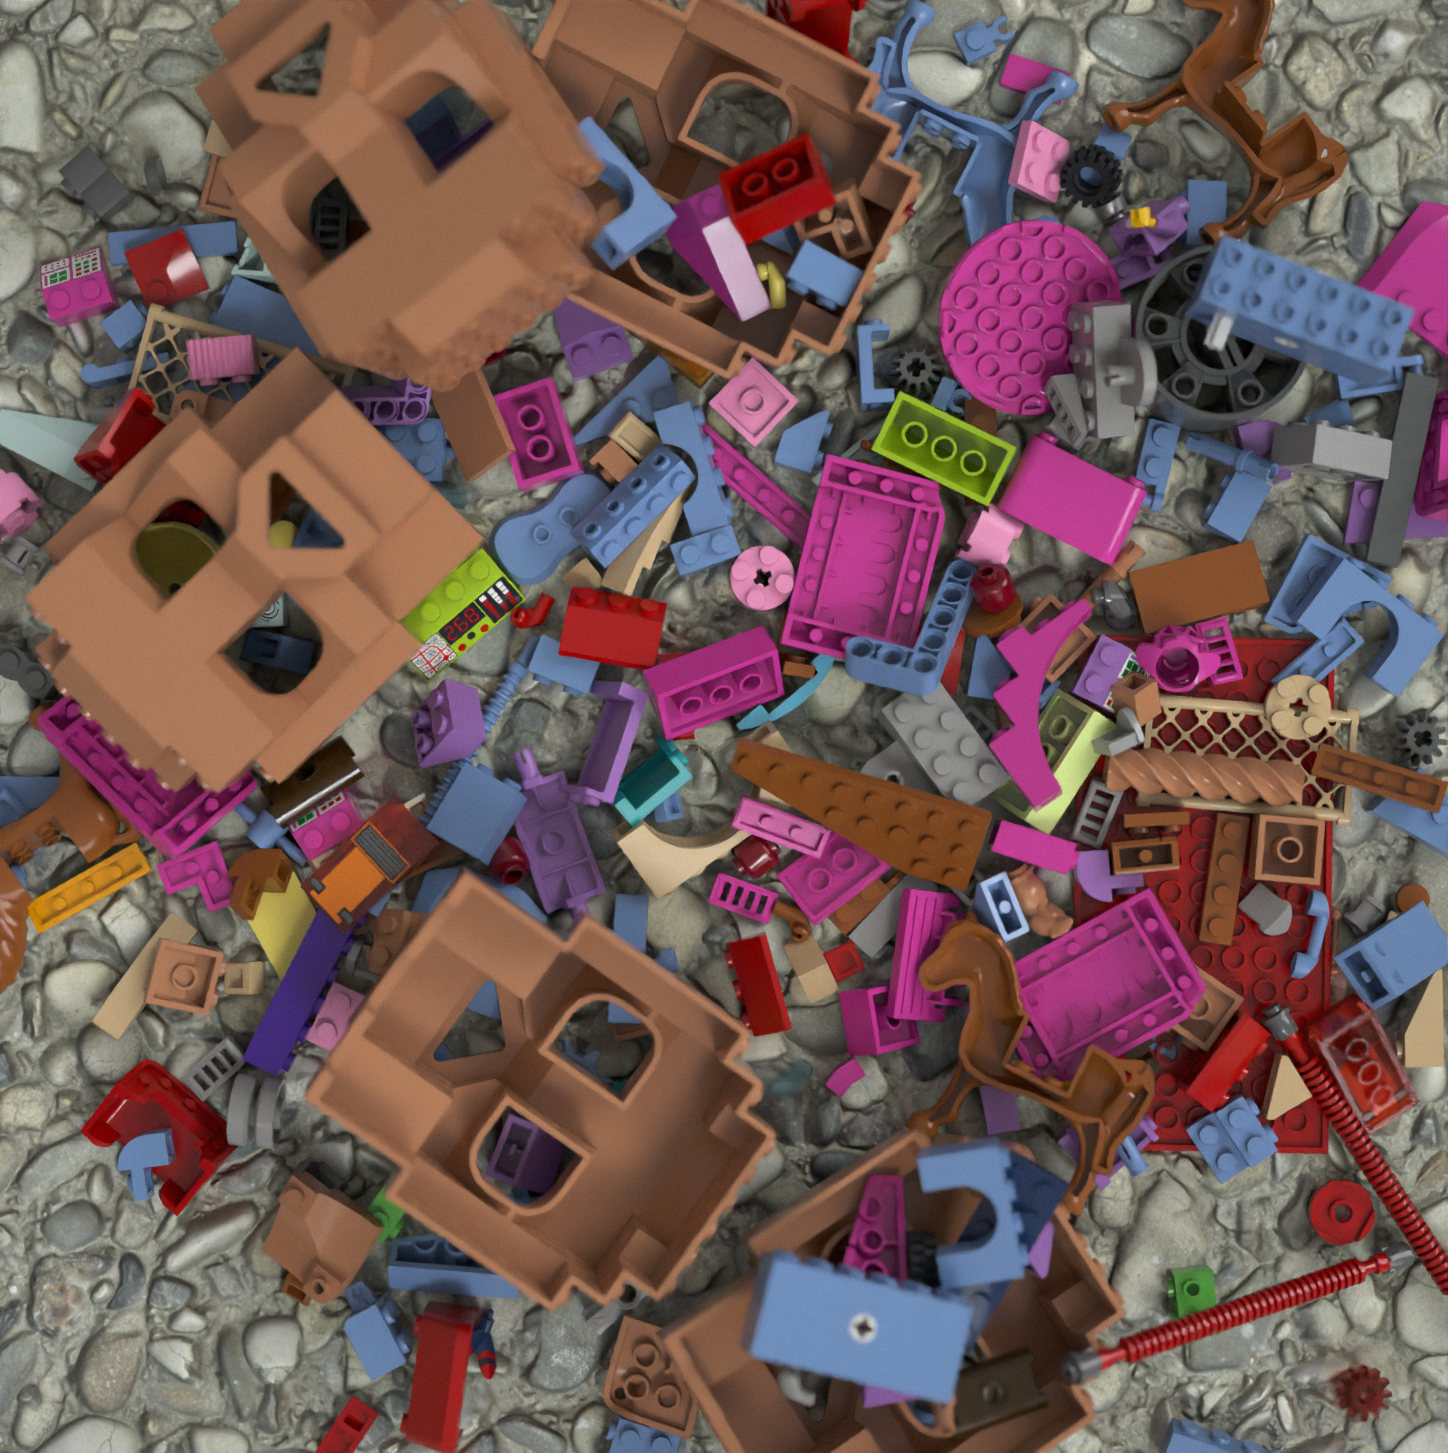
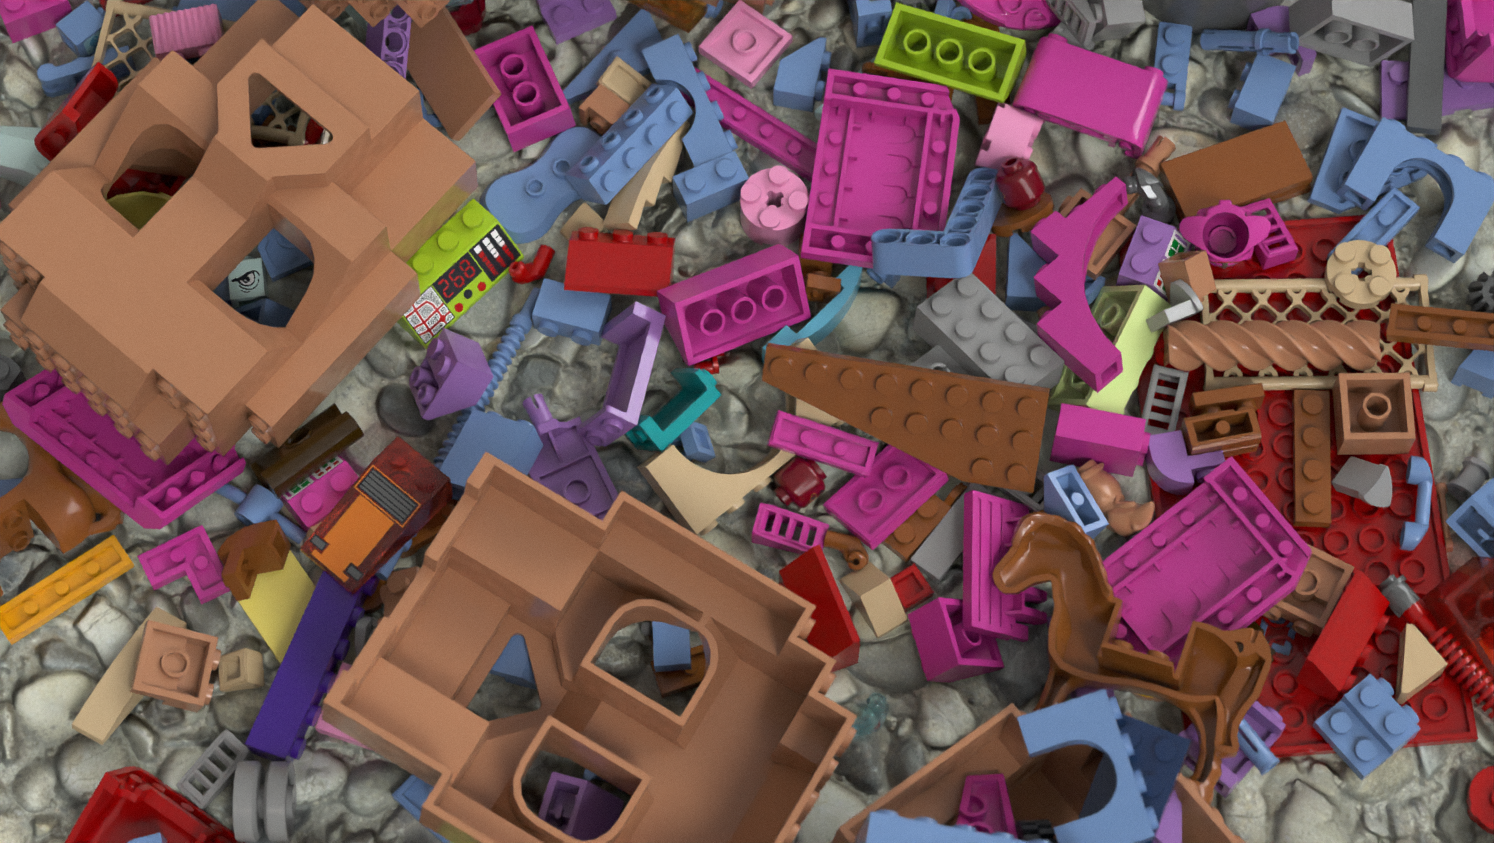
camera: 10 degrees left, 20 degrees down
dark pink piece [824,1056,866,1097] -> none

